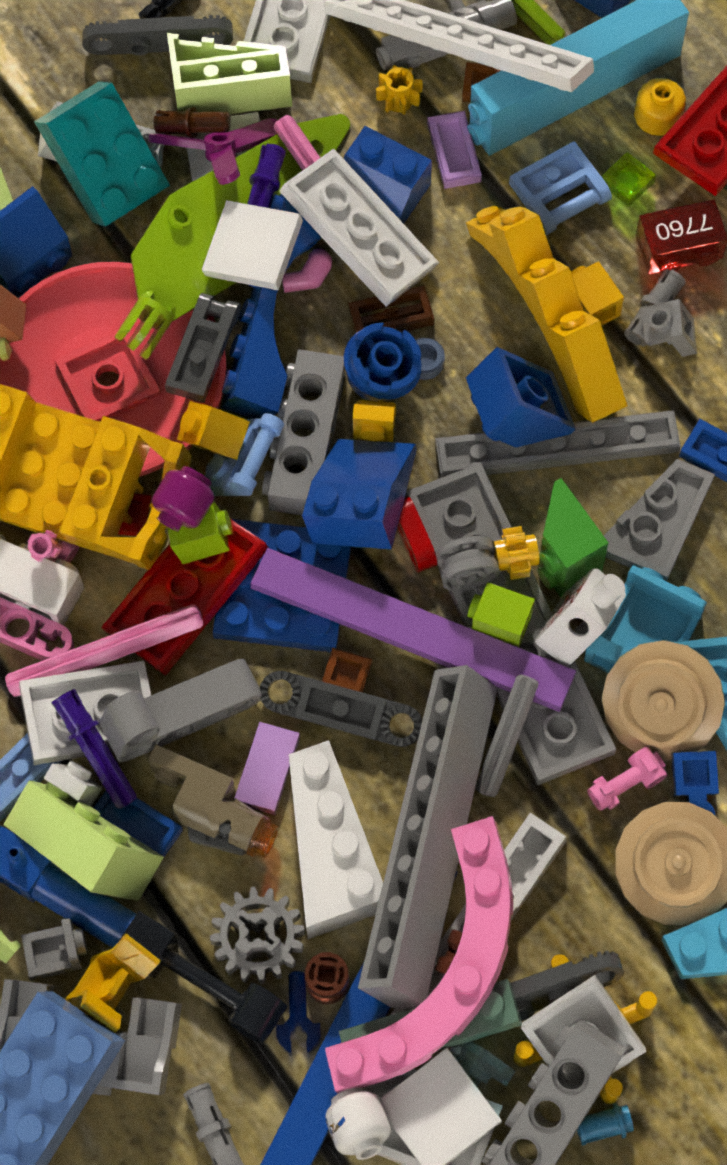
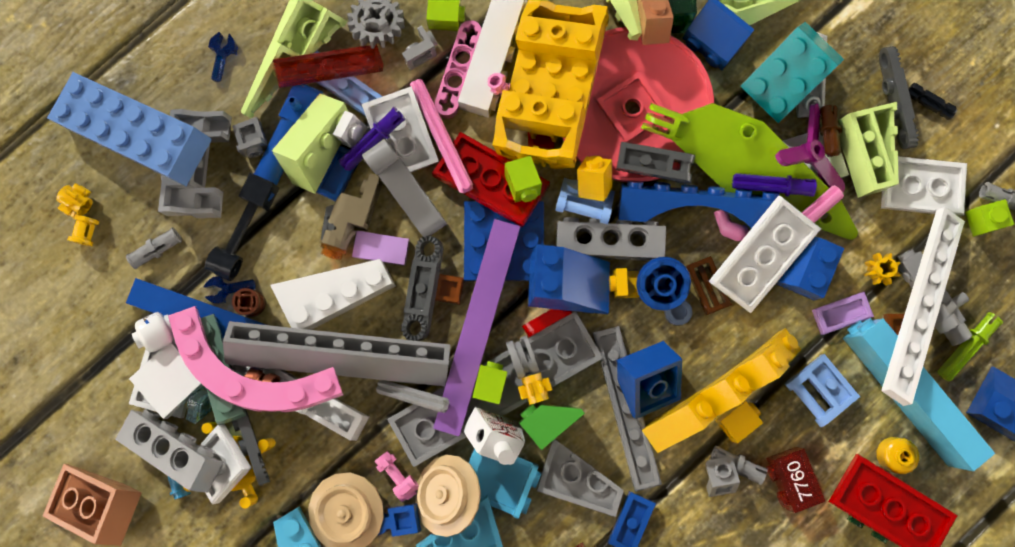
camera: 85 degrees right, 15 degrees up
yellow piece [65,934,160,1033] -> none
magenta head [152,466,214,532] -> none
white tile [202,200,303,290] -> none
light grey gear [210,887,305,984] -> none
clear neon green plate [601,152,656,207] -> none

